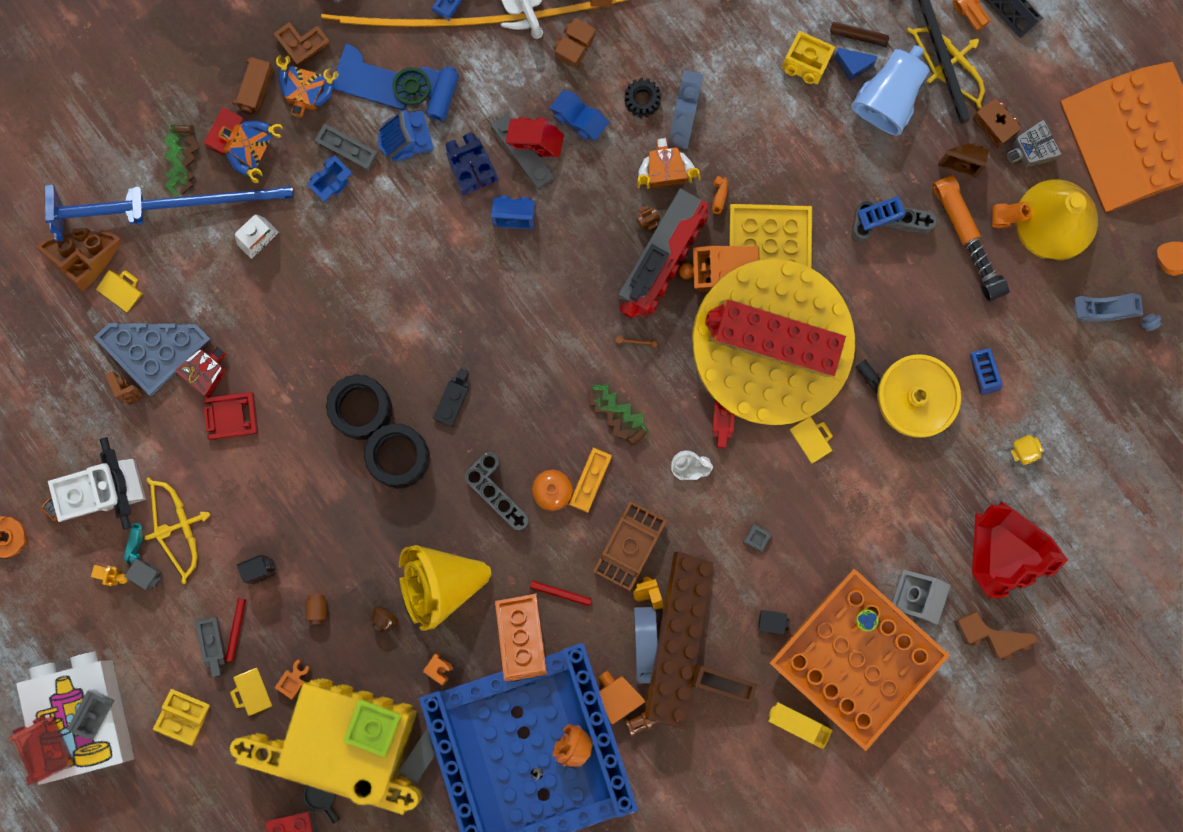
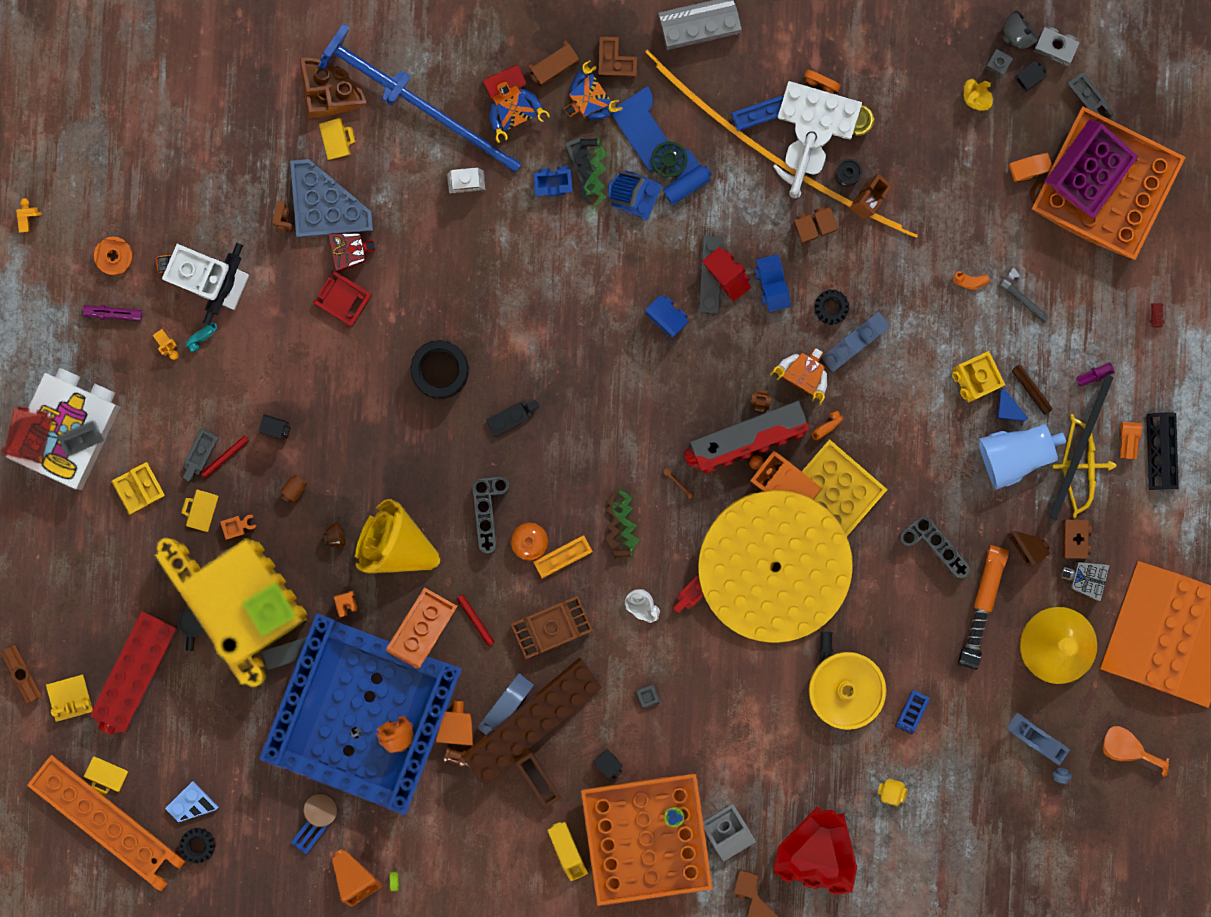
camera: 30 degrees right, 5 degrees up
dark grey brick [124,559,162,590] -> none
yellow piece [144,477,210,584] -> none
piece [163,124,200,196] -> none
black tyre [364,423,430,489] -> none
clear blue hips [445,132,498,196] -> none
black hinge [629,244,670,302] -> none
light orange piece [633,576,664,610] -> none
red piece [705,299,846,377] -> none
yellow piece [790,416,833,464] -> none
blue slope [858,196,905,231] -> none
orange piece [992,202,1032,228] -> none
none -> magenta pin [83,305,142,322]
none -> piece [574,138,608,206]

